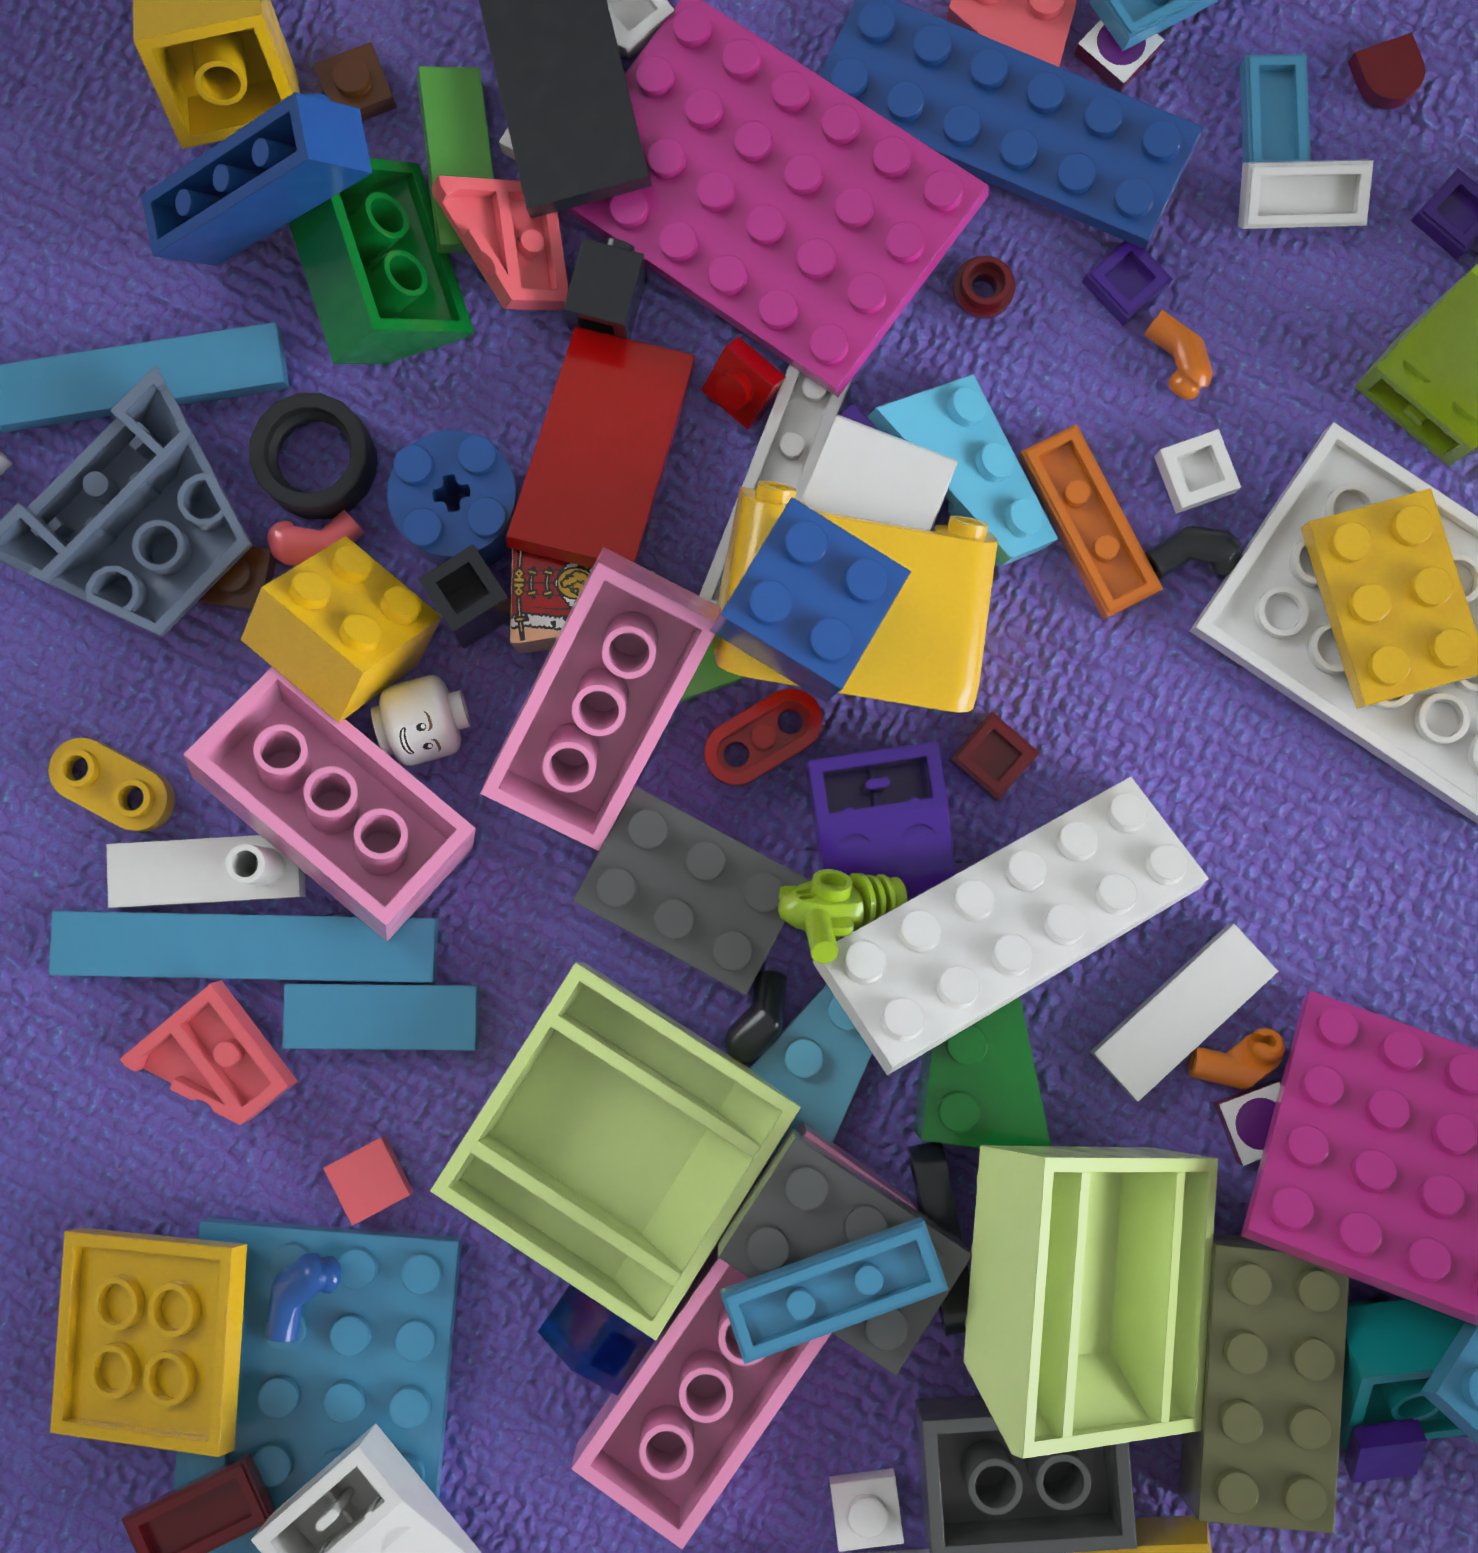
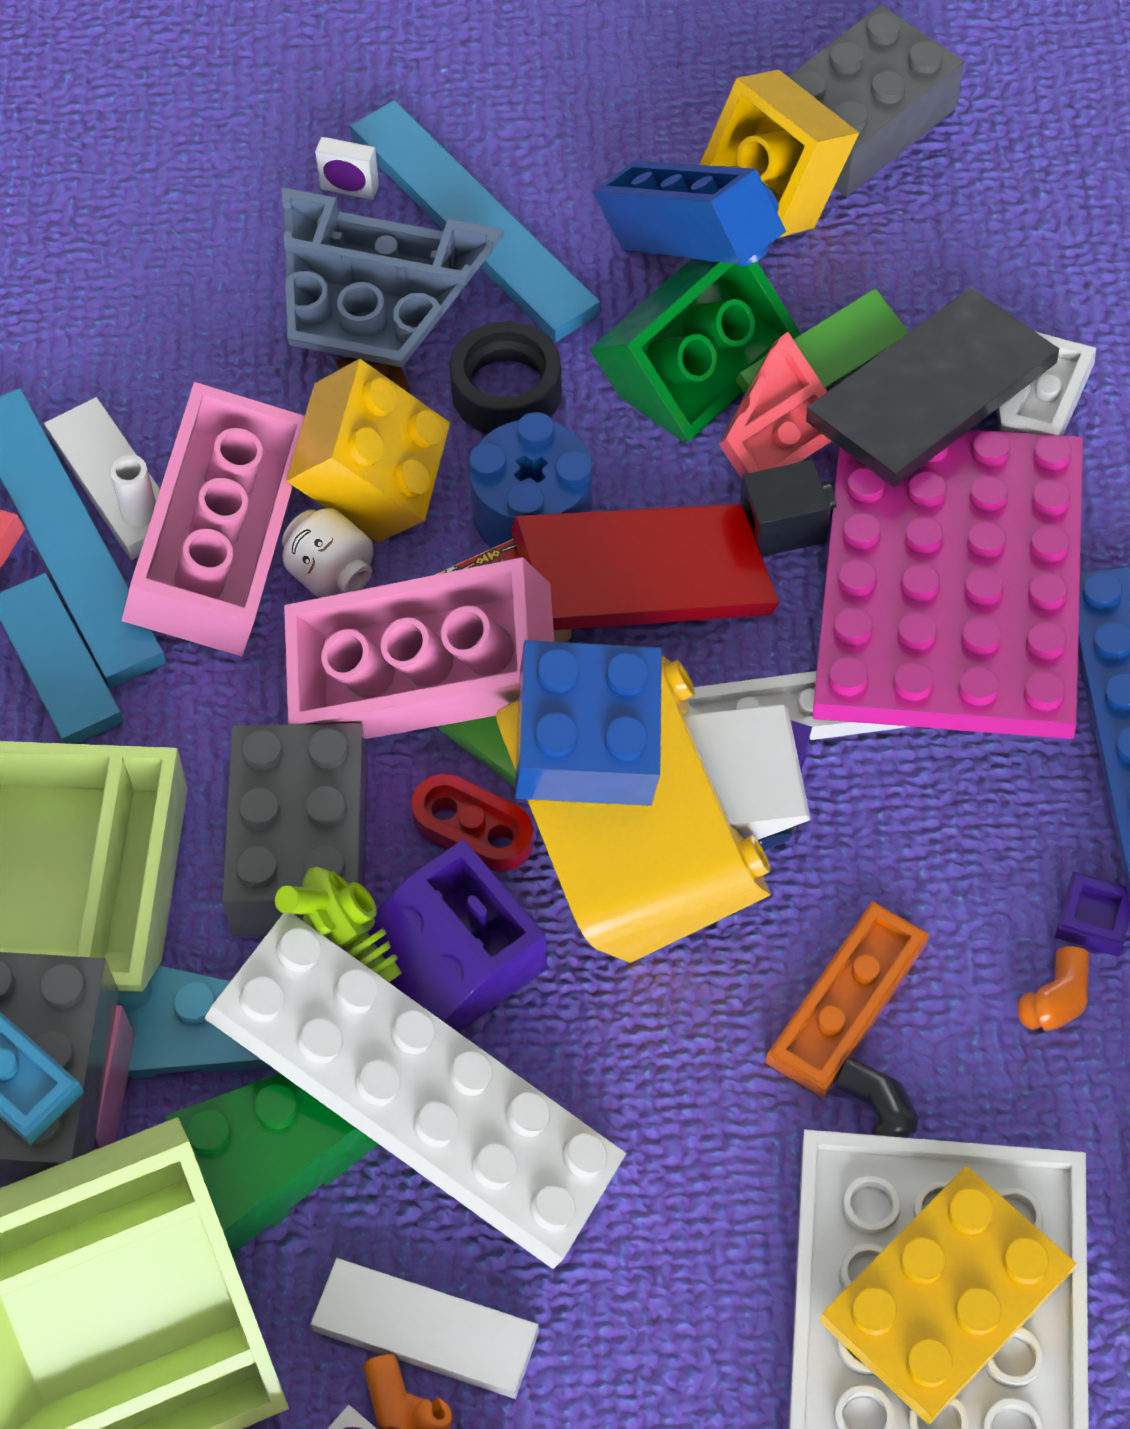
camera: 60 degrees right, 25 degrees down
yellow plate [48,738,175,832] -> none
coral arm [267,510,365,566] -> none
reddish brown plate [314,42,397,121] -> none
black brick [418,544,511,649] -> none
red plate [701,337,786,430] -> none
black arm [725,970,787,1064] -> none
medium azure wing [867,374,1058,568] -> none
dark red tile [948,711,1040,802] -> none
dark red plate [953,256,1016,319] -> none
white plate [1154,429,1241,514] -> none

